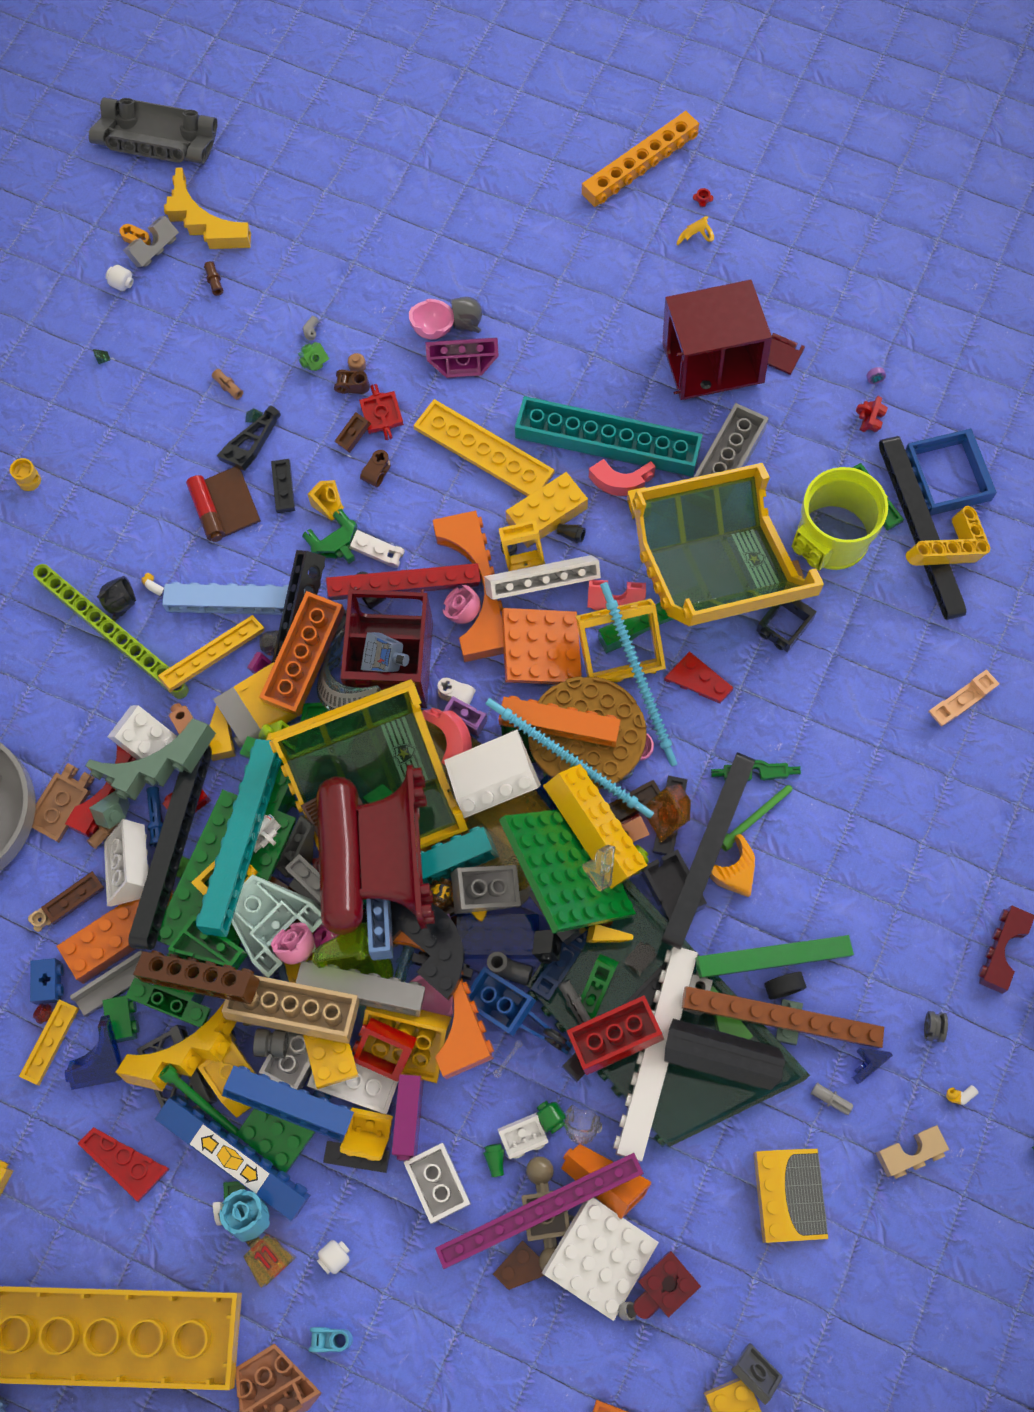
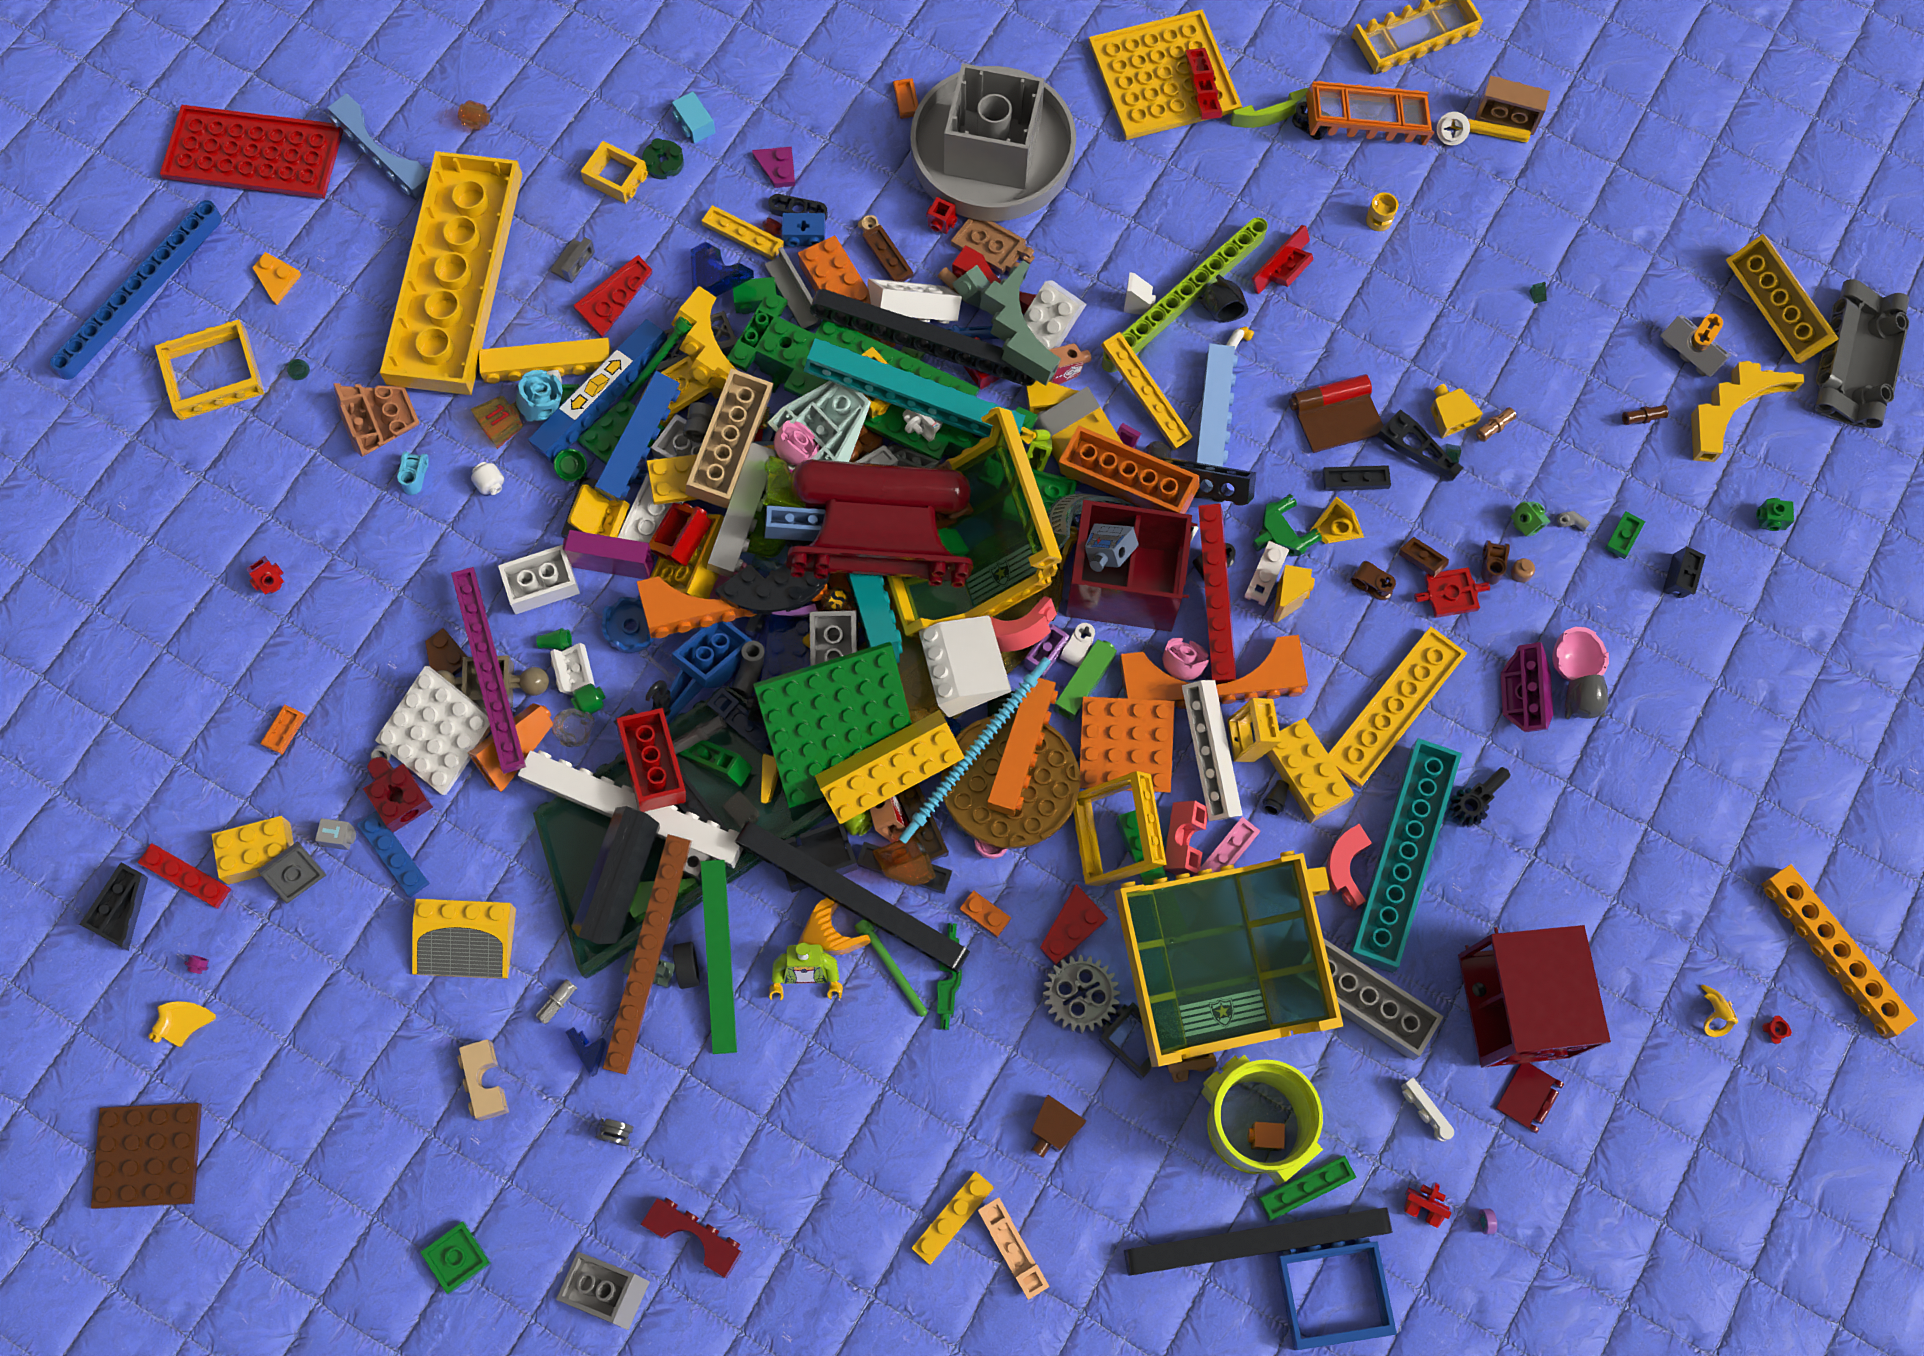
camera: 90 degrees right, 0 degrees up
white head [106,265,134,291] -> none
reddish brown brick [133,950,260,1004] -> none
green wedge [167,915,248,970] -> none
clear slope [582,845,615,891] -> none
medium azure hose [600,582,677,766] -> none
yellow beam [905,506,990,566] -> none
arm [946,1085,979,1105] -> none
none -> light grey brick [315,818,356,850]
none -> blue plate [357,811,430,898]
none -> yellow brick [479,338,612,384]
none -> flat silver panel [551,237,595,283]
none -> green hair [554,448,587,482]
none -> blue plate [601,596,655,653]
none -> black beam [768,194,828,221]
none -> lime torso [769,943,843,1001]
none -> yellow plate [911,1171,994,1265]
none -> red brick [926,197,957,234]
none -> orange plate [960,890,1011,938]
none -> reddish brown torso [1031,1095,1086,1158]
none -> light grey gear [1043,955,1120,1034]
none -> bright green brick [1054,639,1117,722]
none -> white slope [1124,272,1156,315]
none -> bright pink plate [1185,817,1260,902]
none -> orange brick [1247,1122,1285,1151]
none -> red bracket [1251,225,1314,294]
none -> yellow slope [1273,565,1315,623]
none -> white plate [1401,1078,1454,1142]
none -> yellow torso [1430,384,1483,438]
none -> black gear [1448,767,1511,828]
none -> green plate [1604,511,1646,559]
none -> black hinge [1663,546,1706,598]
none -> yellow brick [1726,234,1839,364]
none -> green brick [1756,498,1794,531]

